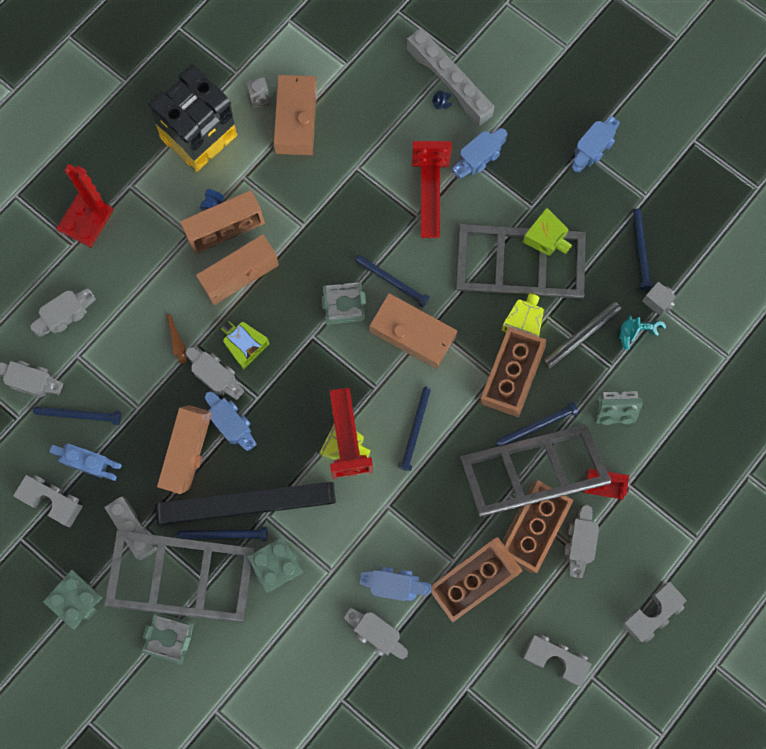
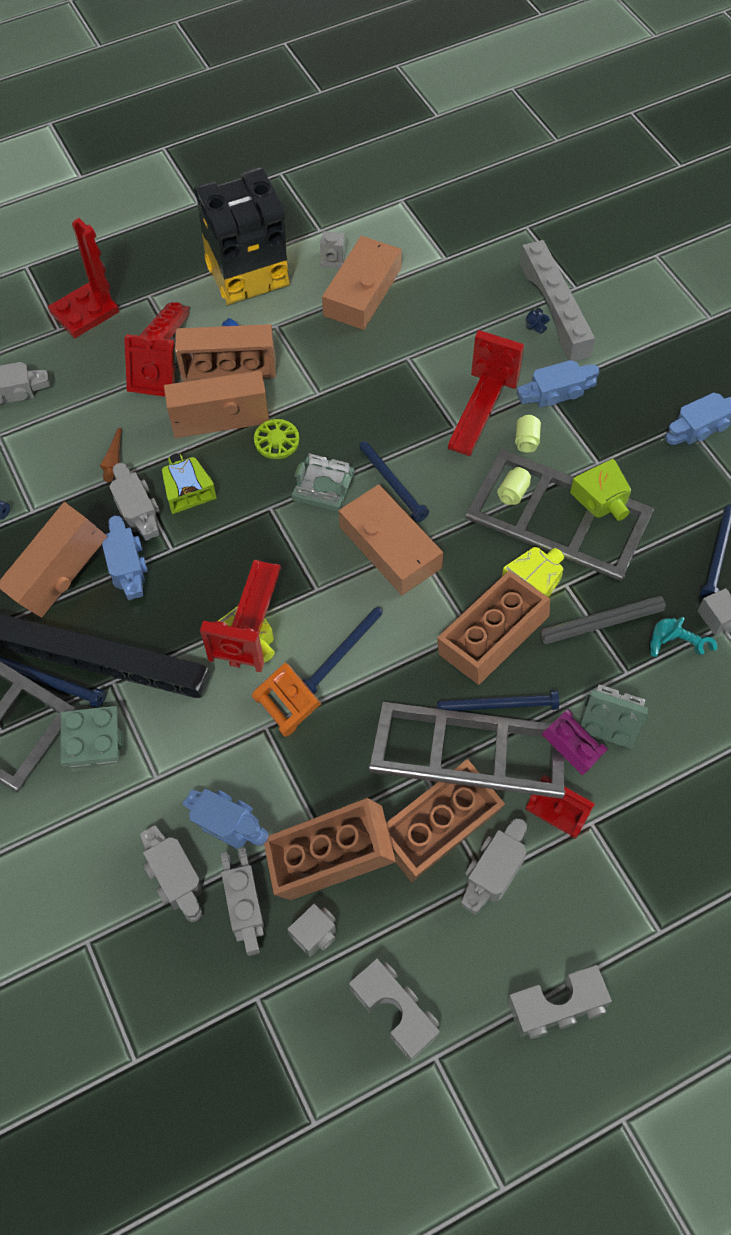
camera: 25 degrees right, 15 degrees down
none -> red bracket [124,302,189,397]
none -> light grey hinge [221,848,265,956]
none -> orange plate [252,662,321,737]
none -> lime wheel [254,419,299,459]
none -> light grey brick [287,904,336,958]
none -> yellowish green brick [497,467,531,505]
none -> yellowish green brick [515,415,541,453]
none -> magenta plate [542,709,608,776]

